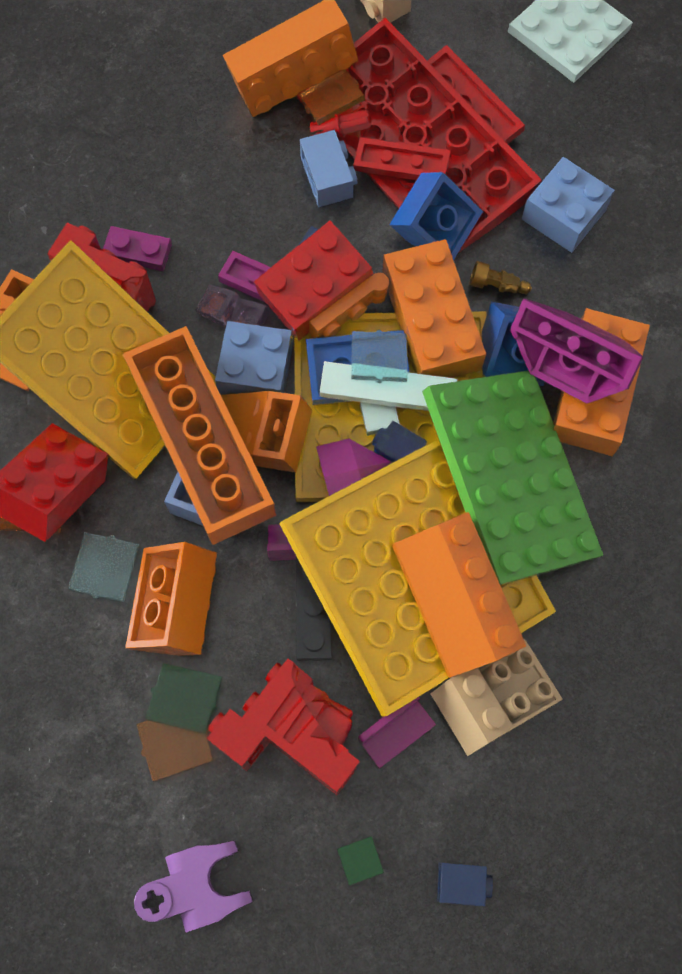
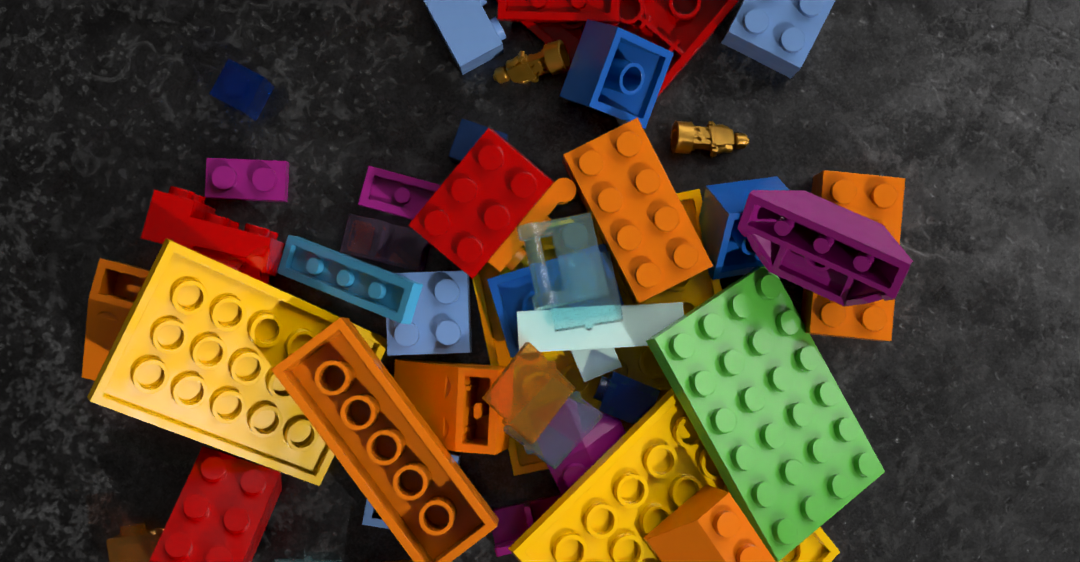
camera: 15 degrees left, 15 degrees up
none -> clear blue brick [209,59,274,121]
none -> dark azure plate [277,235,423,324]
none -> clear orange piece [482,342,575,444]
none -> pearl gold piece [493,40,570,84]
none -> clear light blue piece [503,377,603,469]
none -> clear light blue plate [517,212,609,310]

